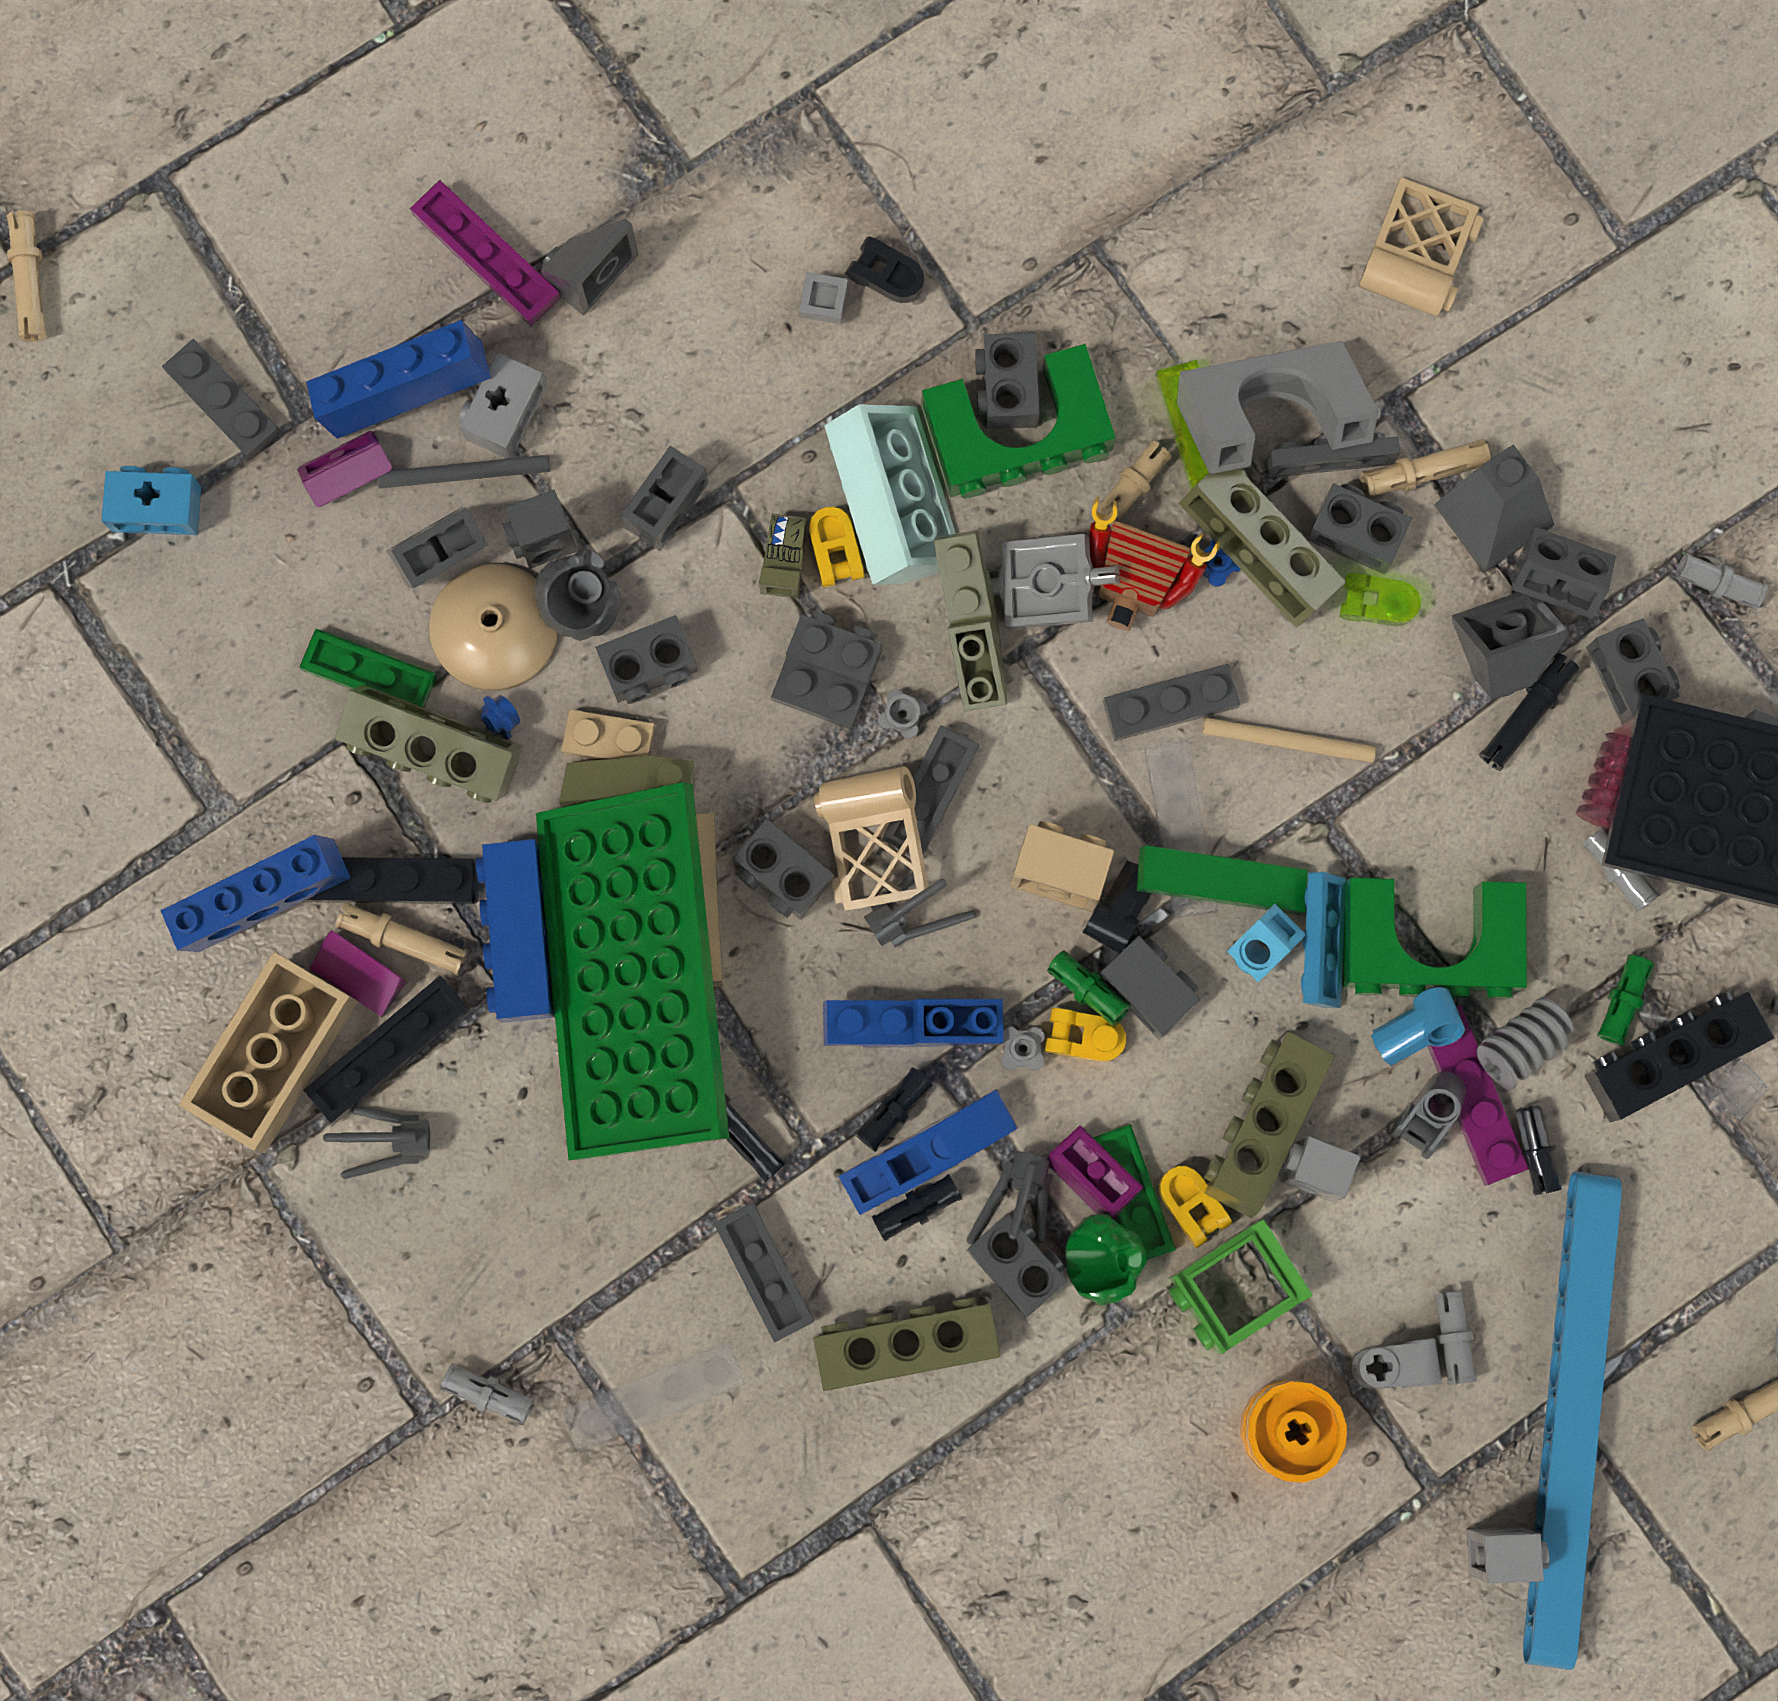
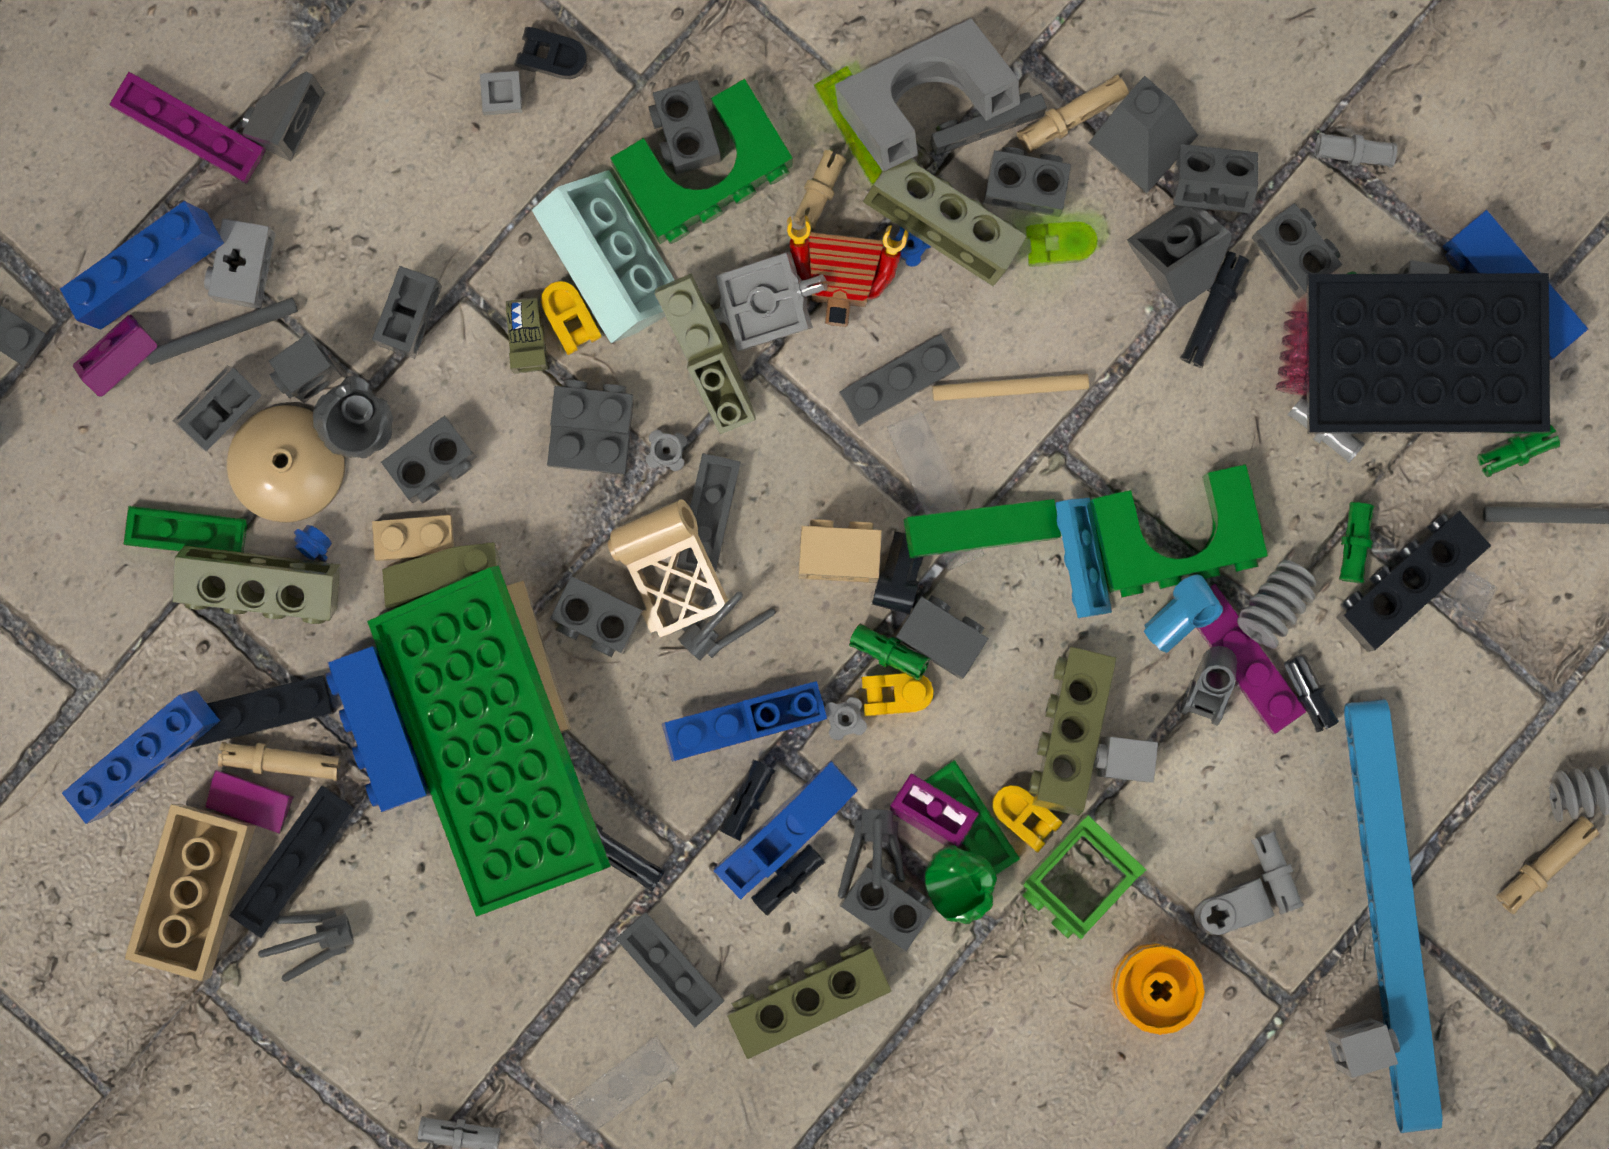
camera: 20 degrees left, 5 degrees up
medium azure brick [1227,904,1306,982] -> none

